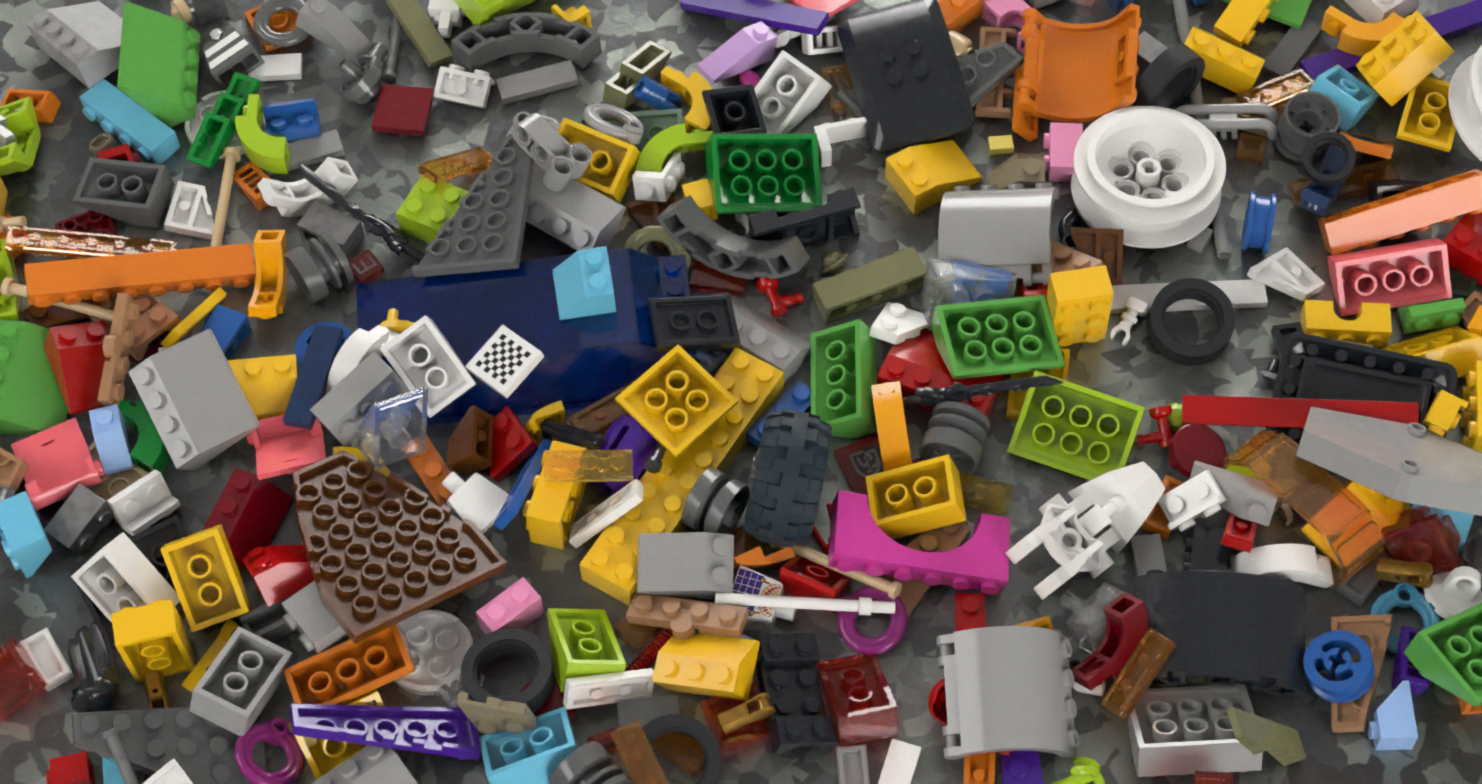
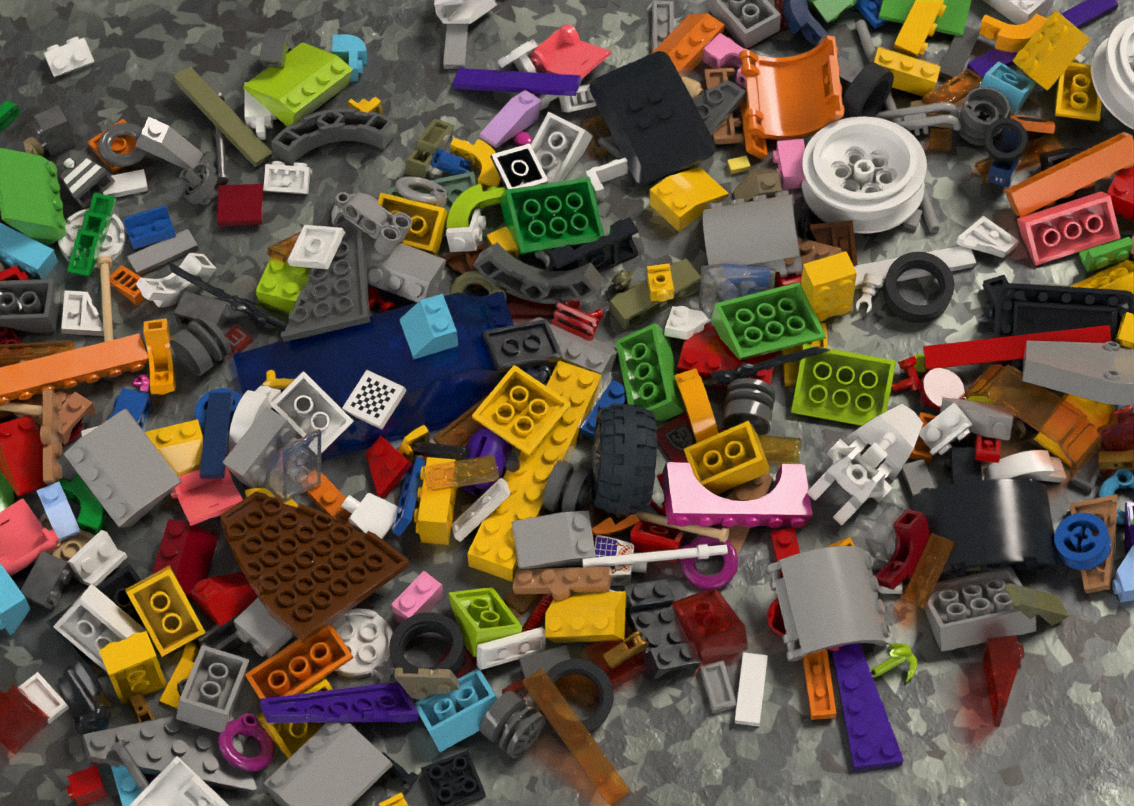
camera: 10 degrees left, 0 degrees up
yellow tile [161,287,227,349] -> none
lime arch [235,94,291,174] -> none
reddish brown slope [447,405,494,477] -> none
light grey tile [496,60,579,105] -> none
blue wheel [1241,190,1276,254] -> none
yellow arch [1300,300,1392,348] -> none
none -> dark pink piece [133,375,150,393]
none -> white tile [287,225,345,269]
none -> red piece [368,287,398,319]
none -> red tile [551,302,600,341]
none -> yellow brick [647,263,674,302]

